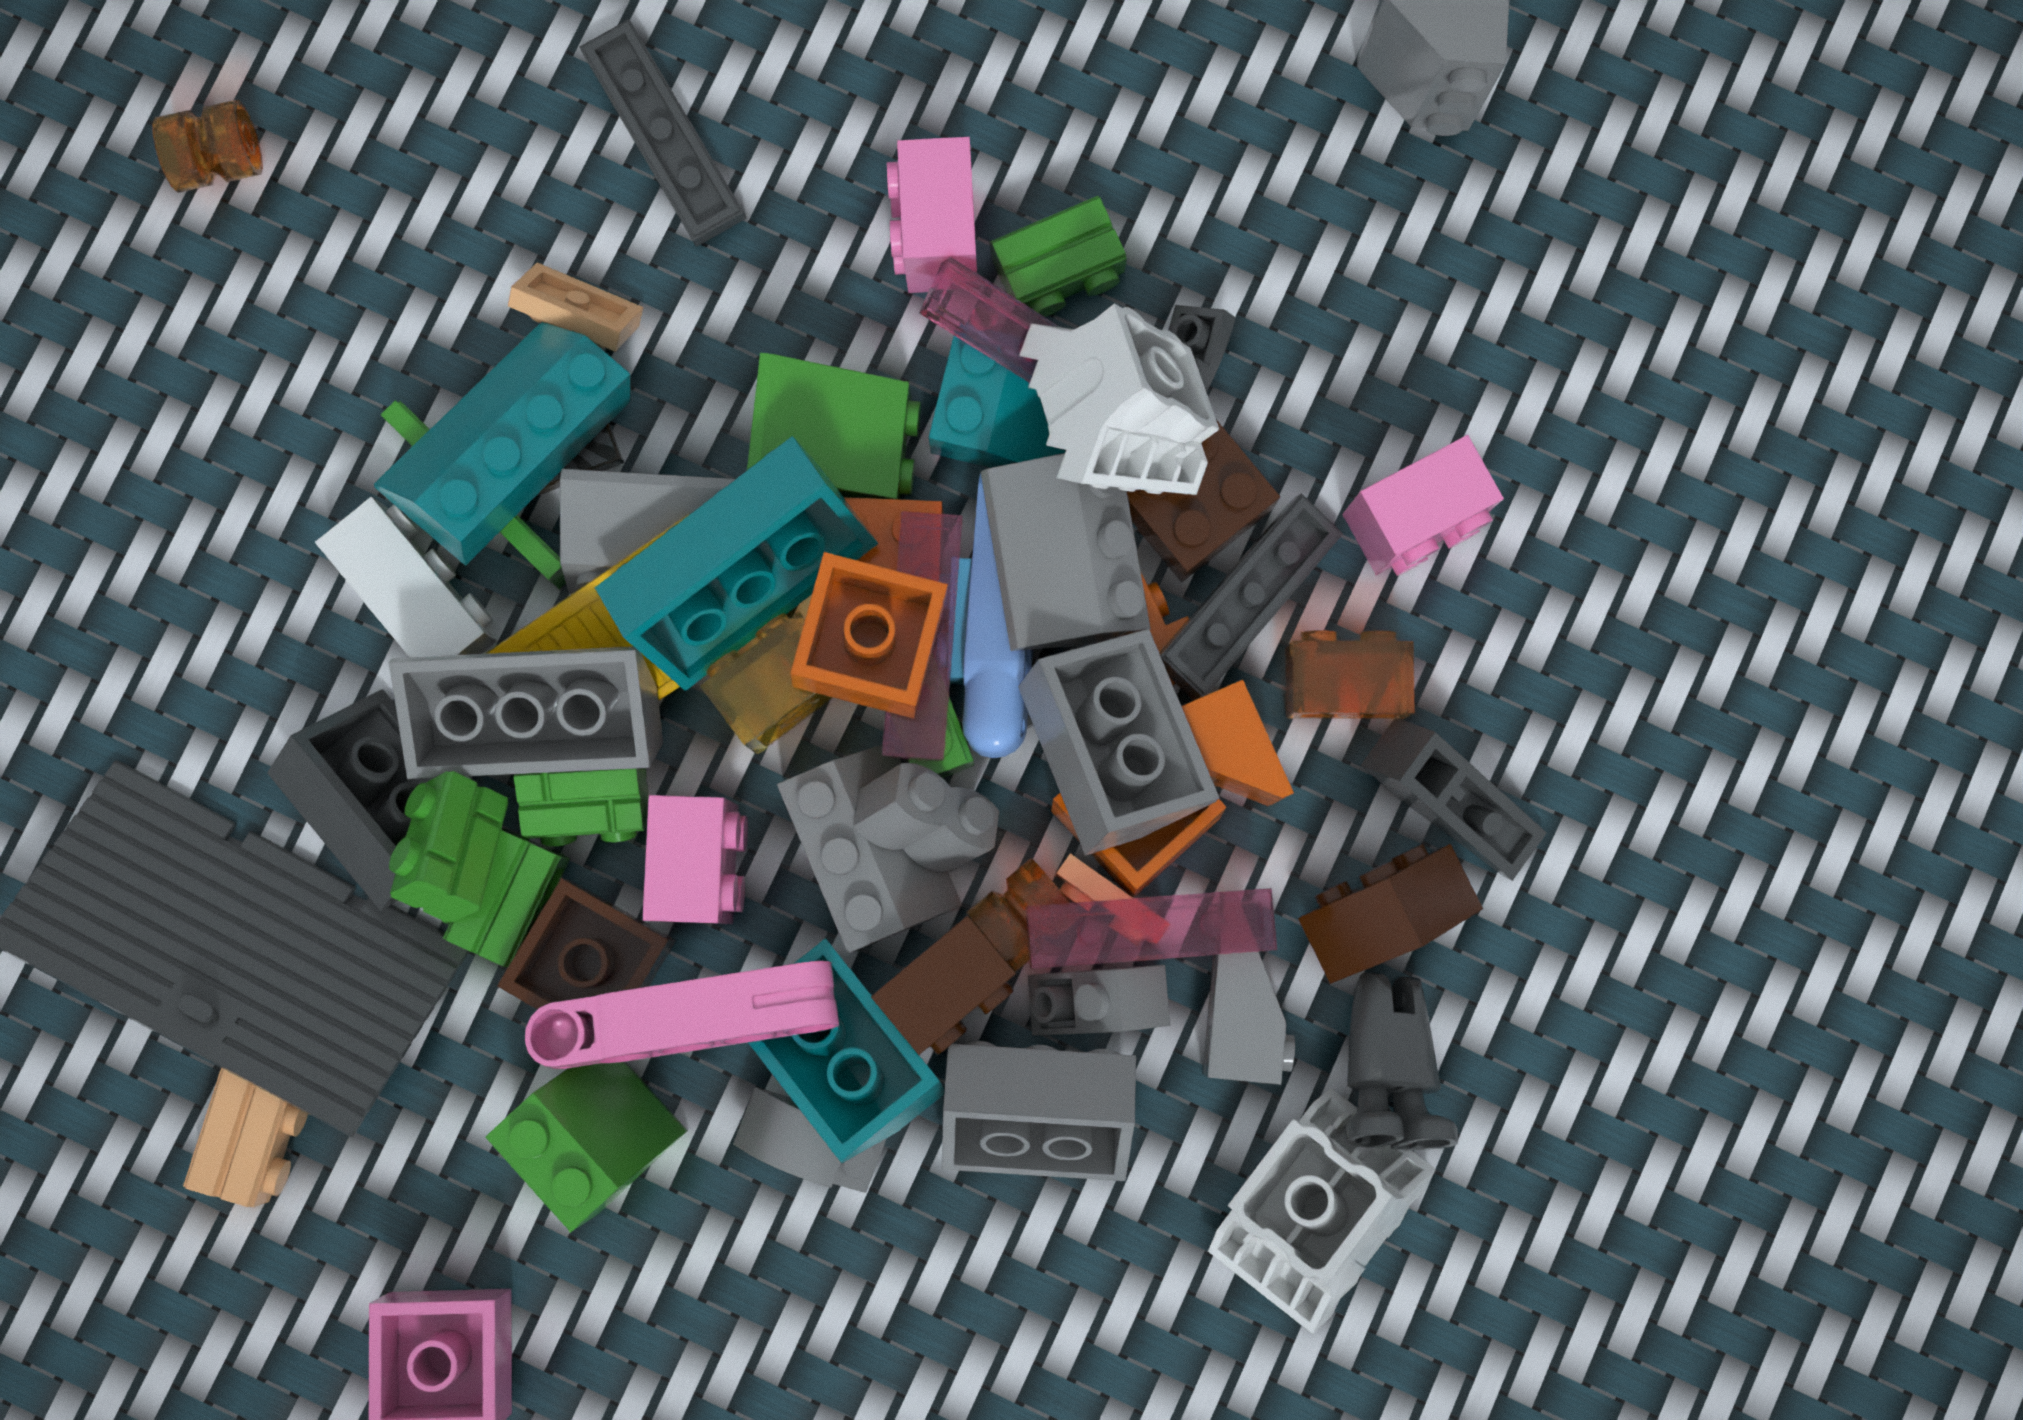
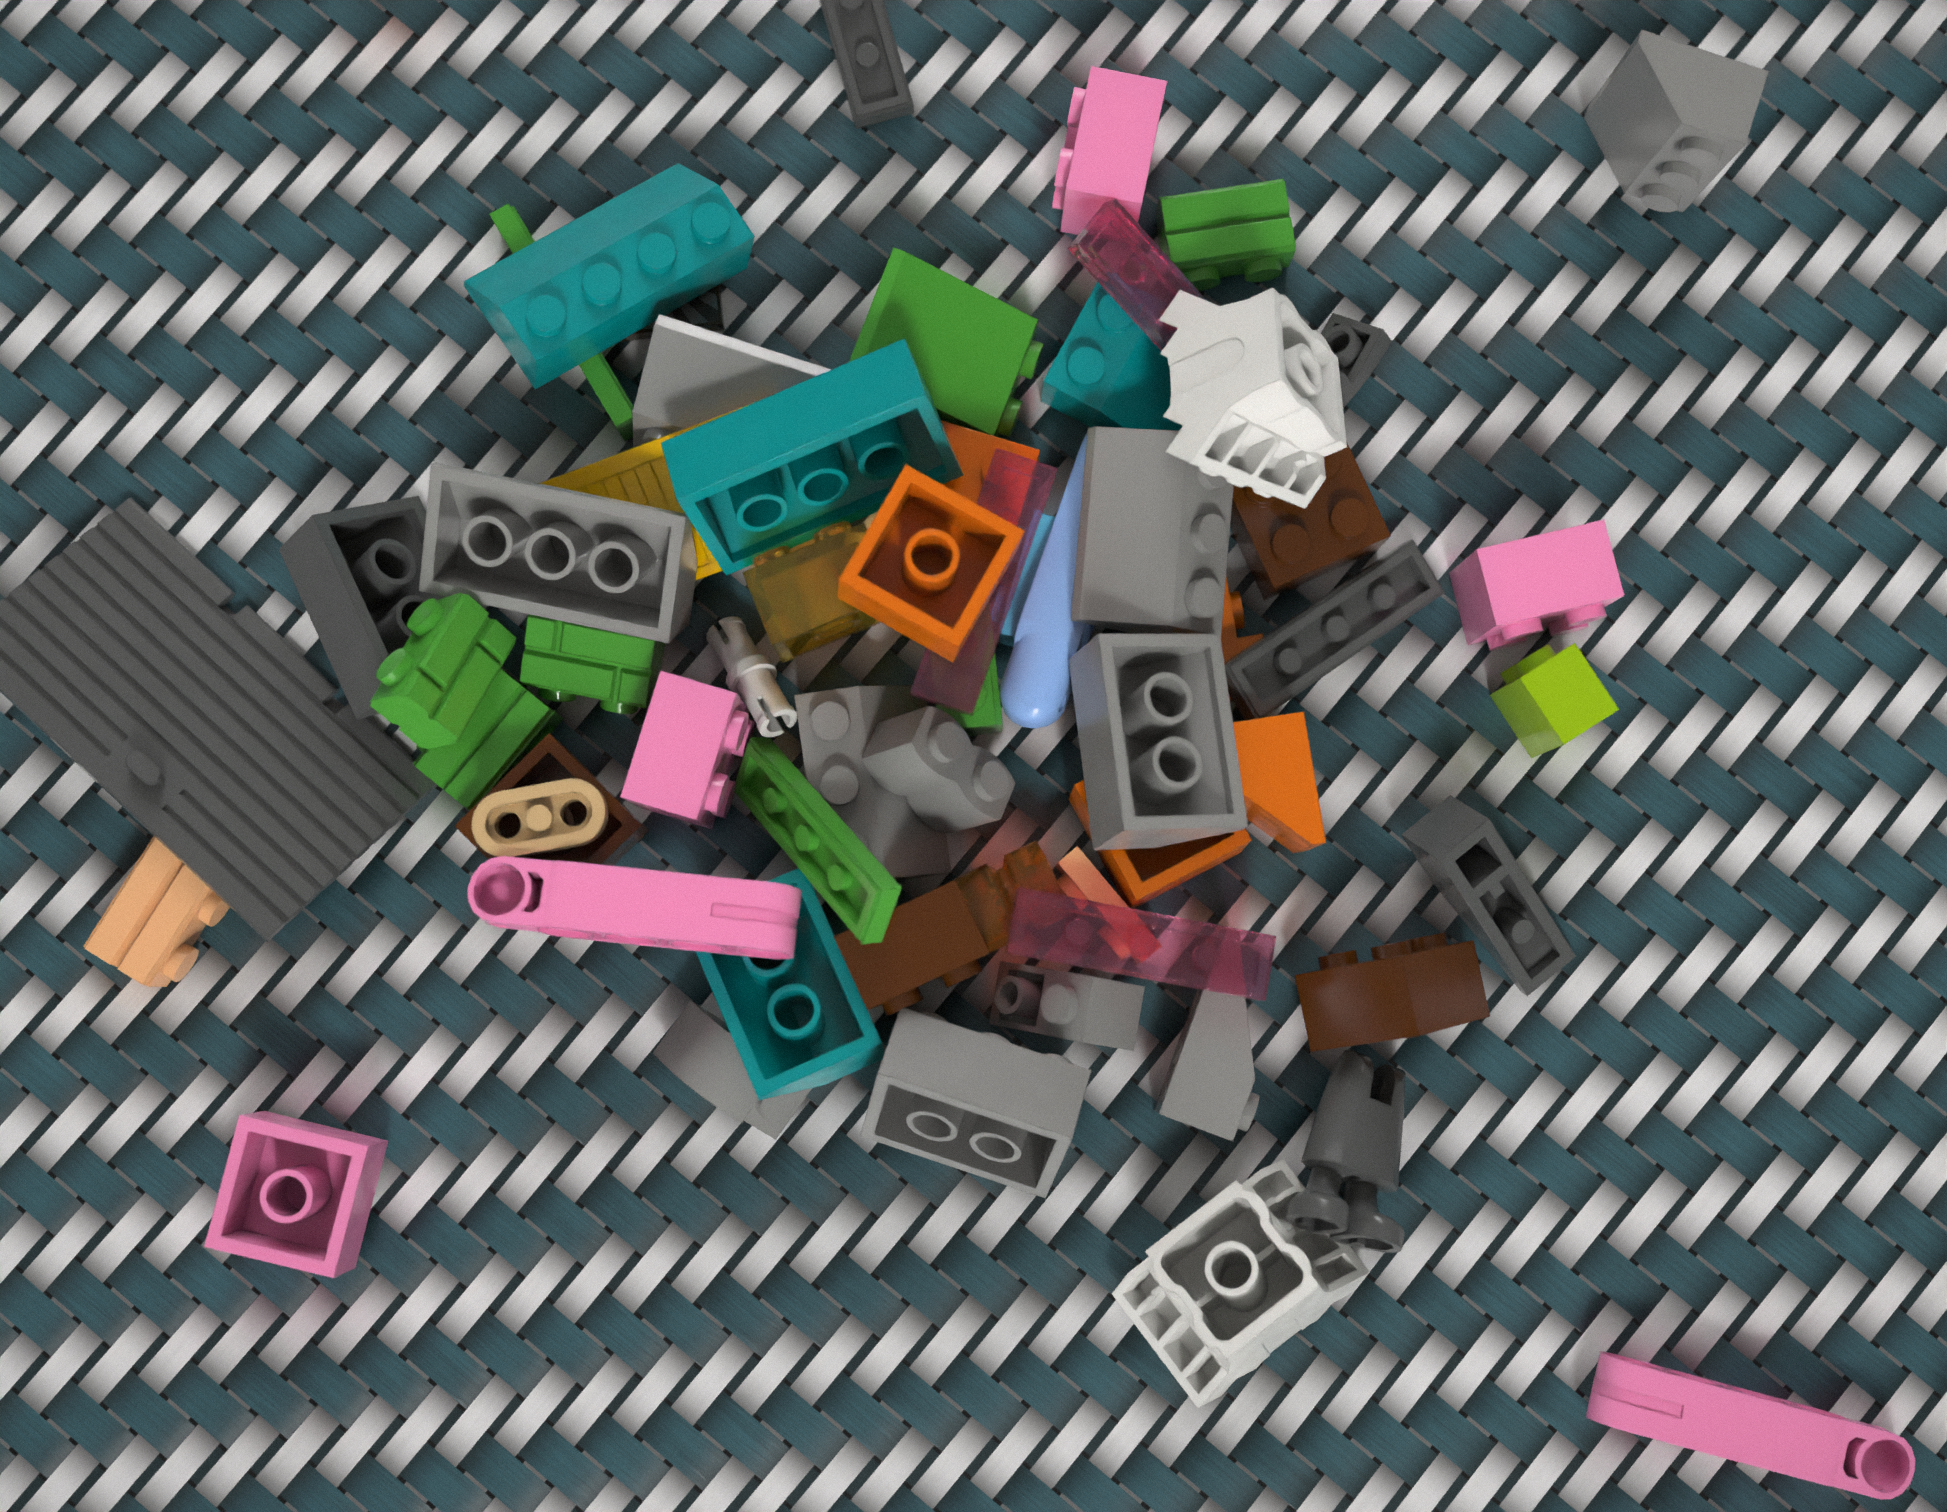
camera: 15 degrees right, 0 degrees up
white brick [315,497,497,657] -> none
bright green slope [485,1062,688,1233] -> none
light nougat plate [508,263,643,352] -> none
clear orange brick [1285,630,1415,719] -> none
none -> tan plate [472,778,609,858]
none -> white pin [706,616,797,737]
none -> bright green tile [734,737,902,944]
none -> lime brick [1490,643,1619,758]
none -> bright pink piece [1585,1351,1915,1500]

